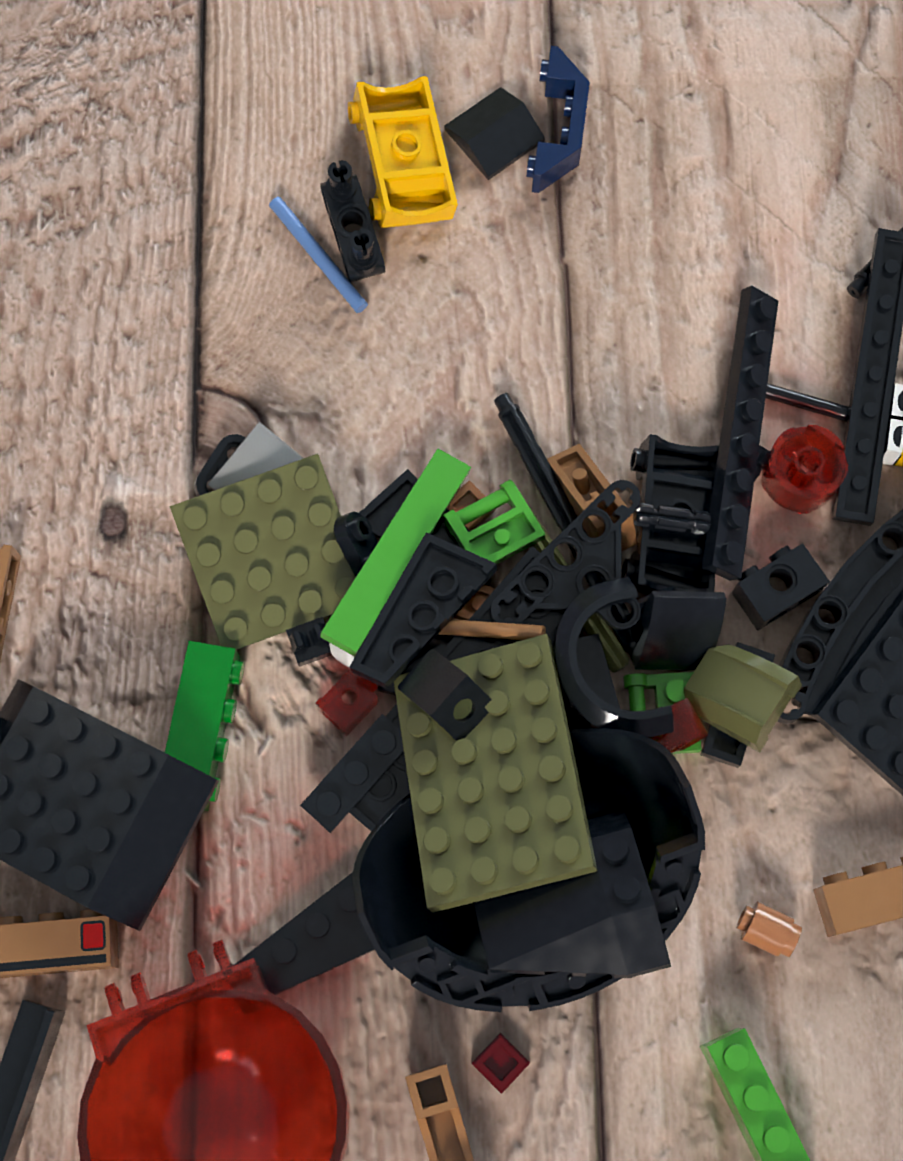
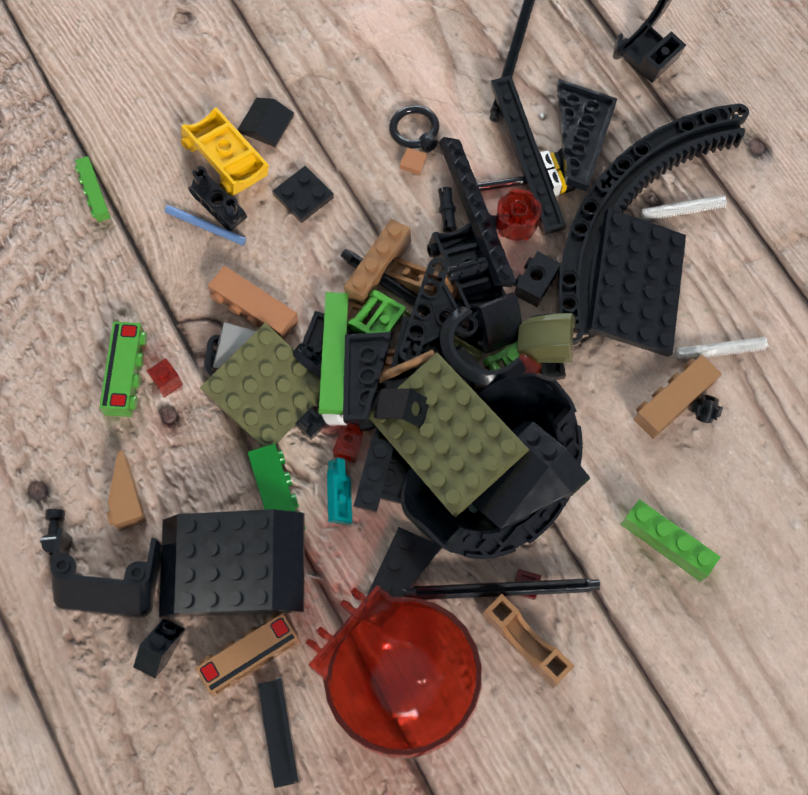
camera: 30 degrees left, 5 degrees down
dark blue slope [526,46,590,193] -> none
nougat brick [736,901,802,957] -> none
none -> bright green piece [74,156,111,222]
none -> bright green brick [99,321,147,417]
none -> clear red brick [147,358,183,398]
none -> nougat brick [208,266,298,340]
none -> black plate [273,166,334,223]
none -> teal hinge [327,458,353,525]
none -> medium nougat arch [344,218,411,306]
none -> black piece [389,105,440,153]
none -> nougat tile [400,147,427,175]
none -> black piece [403,578,600,601]
none -> black pin [438,187,457,232]

